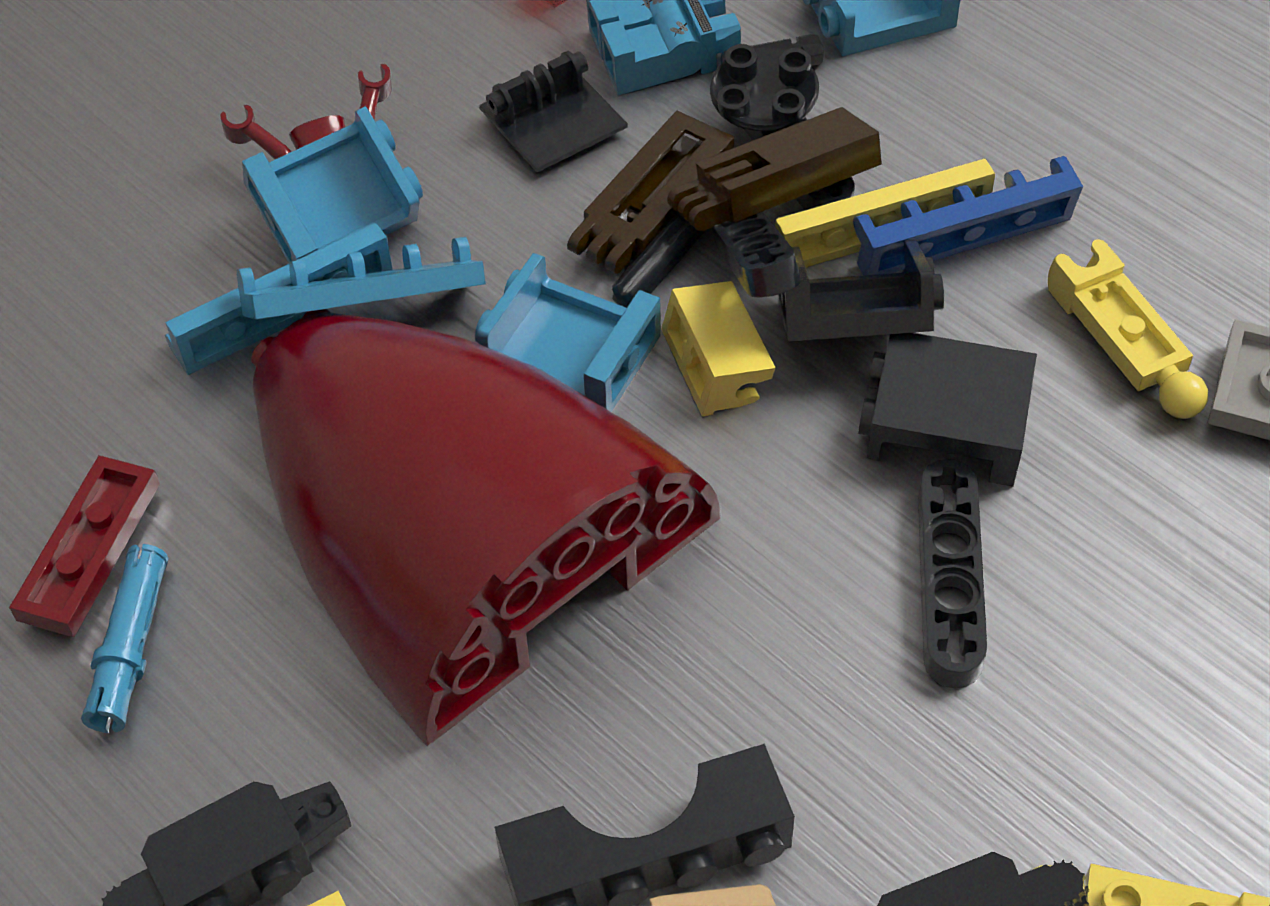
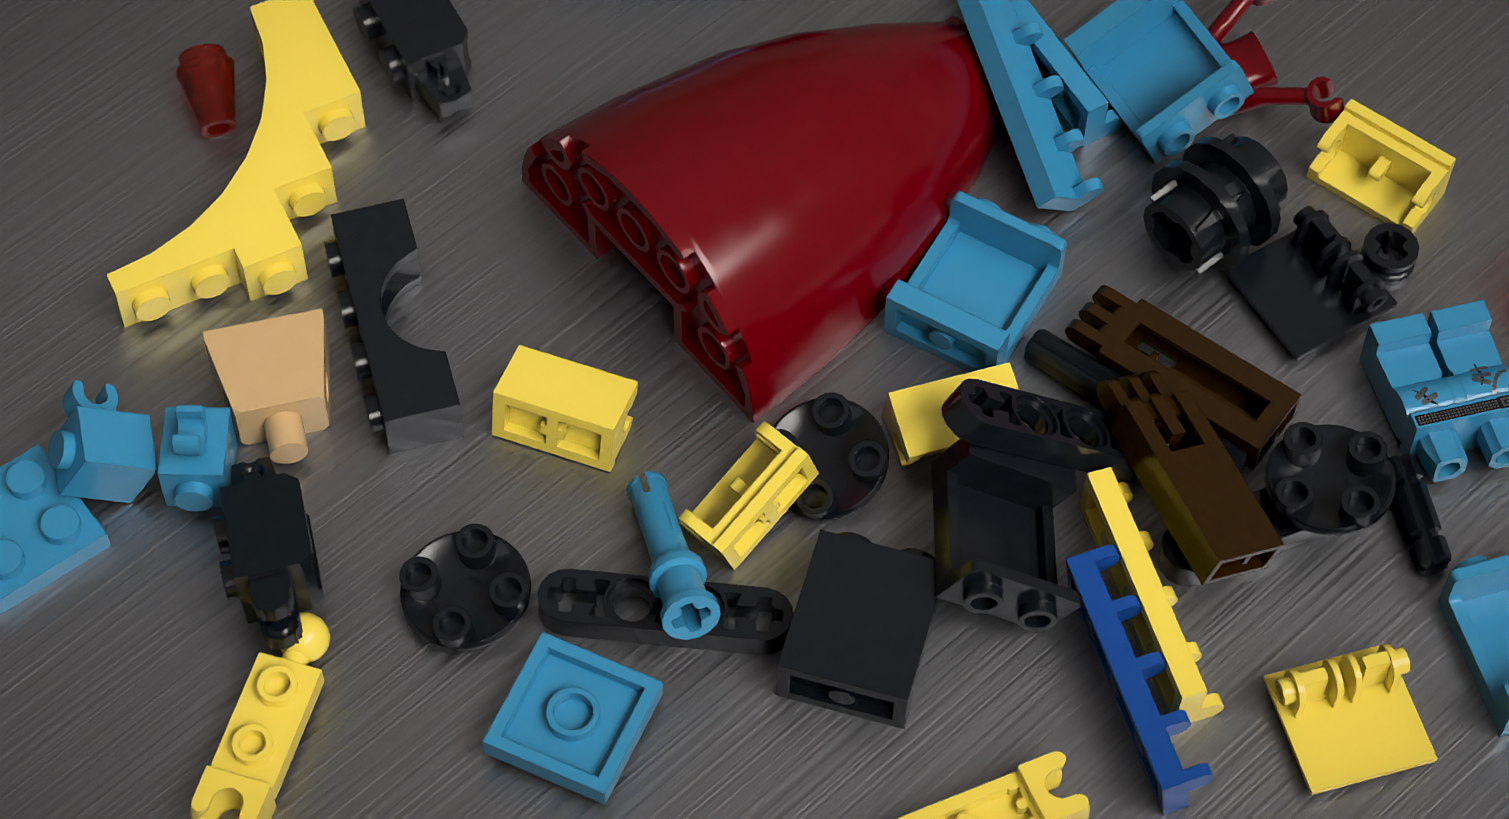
camera: 90 degrees right, 5 degrees up
none -> black dish [399,524,531,651]
none -> dark azure plate [482,632,663,805]
none -> light yellow hinge [491,345,638,472]
none -> dark azure pin [626,471,721,640]
none -> light yellow hinge [678,421,819,571]
none -> black dish [773,392,889,521]
none -> black piece [1143,133,1288,275]
none -> light yellow hinge [1263,643,1438,795]
none -> light yellow hinge [1306,99,1456,233]
none -> black bush [1360,223,1419,286]

